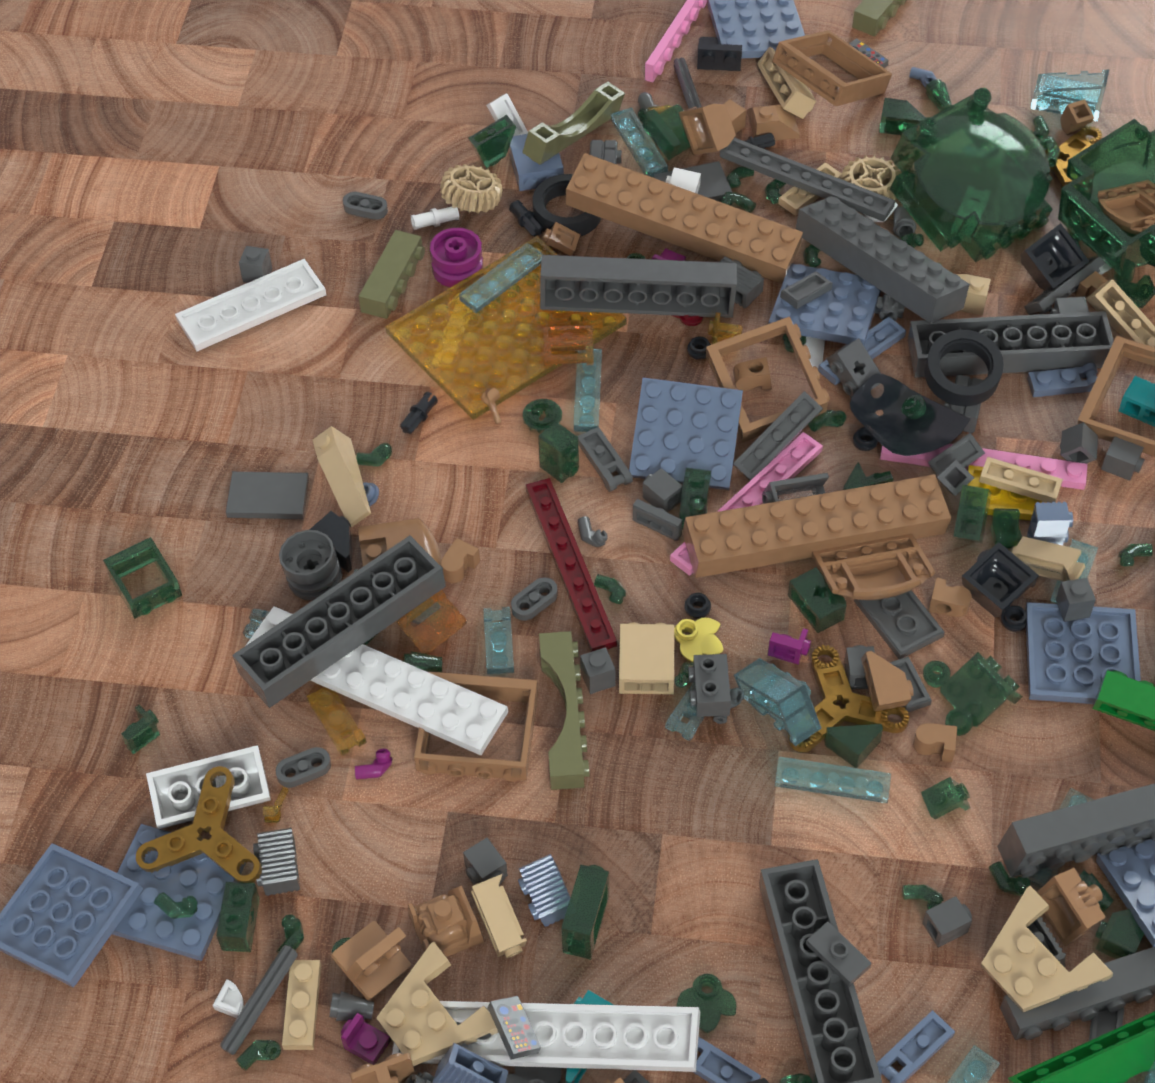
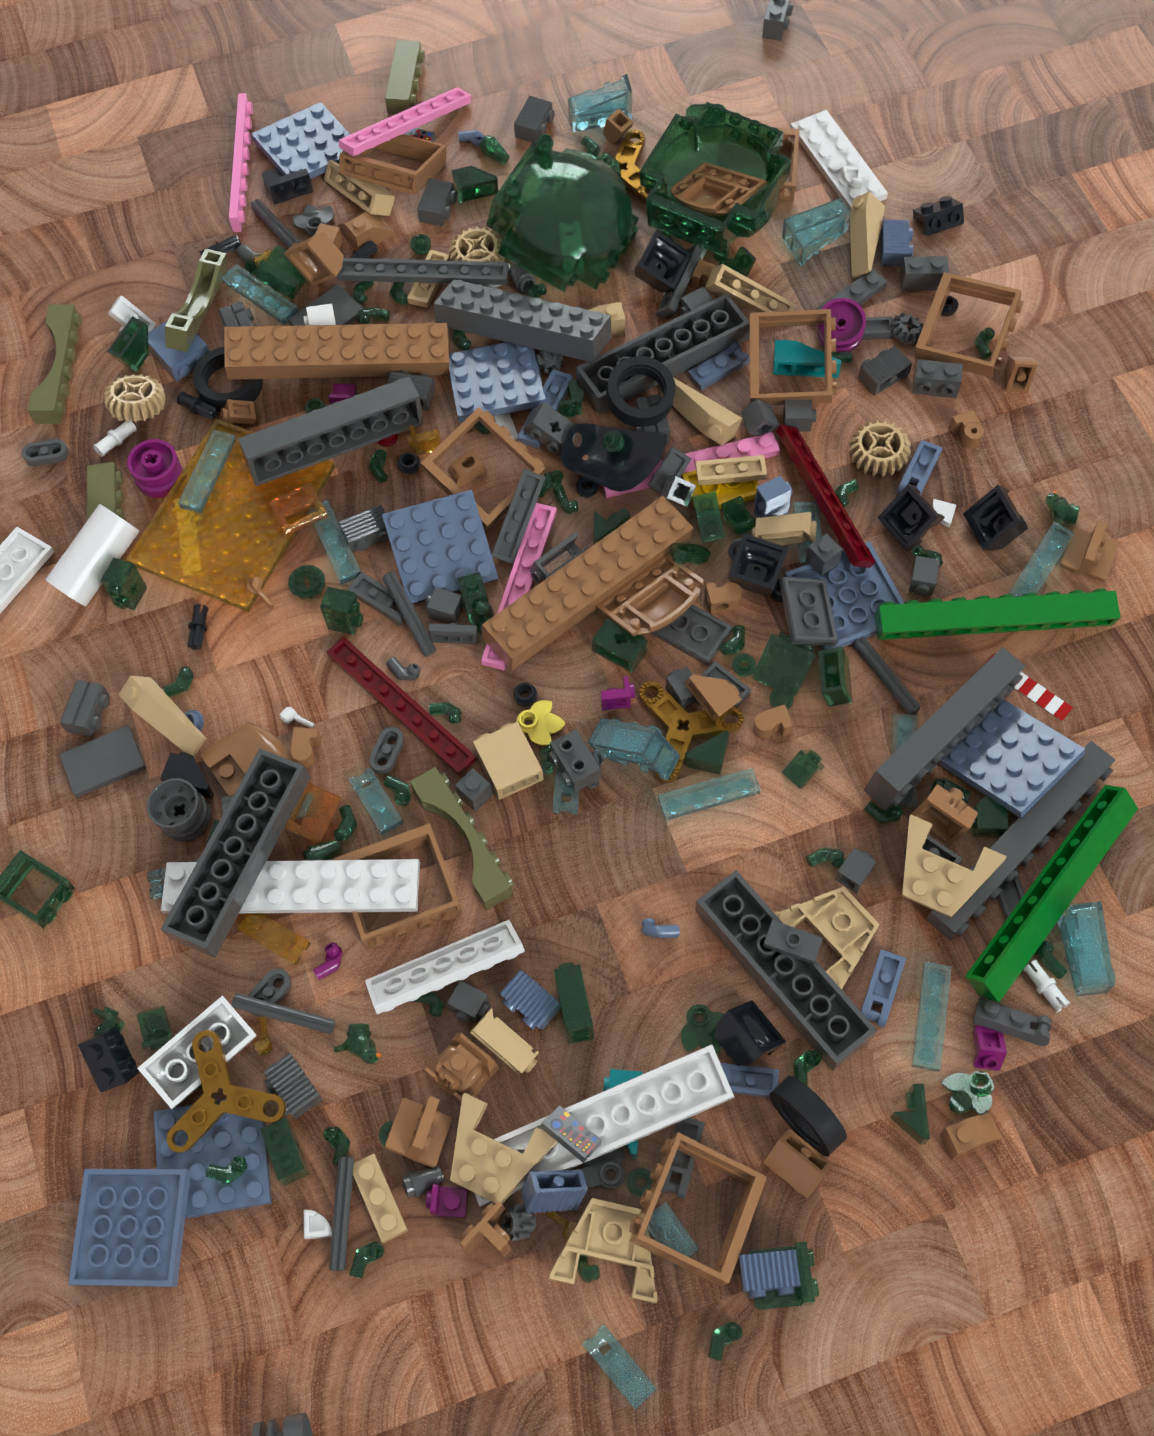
camera: 25 degrees left, 10 degrees up
dark grey tile [780,271,833,309] -> none
none -> olive arch [28,304,82,424]
none -> white brick [45,504,139,607]
none -> dark grey brick [60,680,110,737]
none -> black bracket [78,1026,139,1093]
none -> clear green brick [100,557,147,610]
none -> clear green bracket [137,1006,173,1050]
none -> black axle [199,235,241,256]
none -> dark grey axle [232,993,336,1034]
none -> white hand [280,707,314,728]
none -> dark grey plate [292,204,334,236]
none -> clear green animal [333,1024,381,1064]
none -> clear green arm [334,805,357,841]
none -> dark grey brick [338,504,389,553]
none -> bright pink plate [339,87,471,156]
none -> white plate [365,920,525,1014]
none -> clear green arm [369,449,388,483]
none -> dark grey axle [383,571,436,657]
none -> clear green arm [383,774,411,806]
none -> clear green arm [409,991,445,1017]
none -> clear green plate [410,234,431,255]
none -> dark grey brick [417,178,457,226]
none -> dark grey brick [514,96,555,144]
none -> clear green arm [553,484,579,514]
none -> clear green bracket [559,380,584,417]
none -> sand blue arm [641,918,680,939]
none -> tan slope [661,377,742,445]
none -> clear green plate [669,543,711,565]
none -> black brick [714,1000,786,1066]
none -> clear green arm [720,625,745,655]
none -> tan wing [774,887,880,990]
none -> dark red plate [776,425,875,568]
none -> dark grey tile [779,577,838,646]
none -> clear green brick [818,647,853,707]
none -> dark grey axle [854,637,921,715]

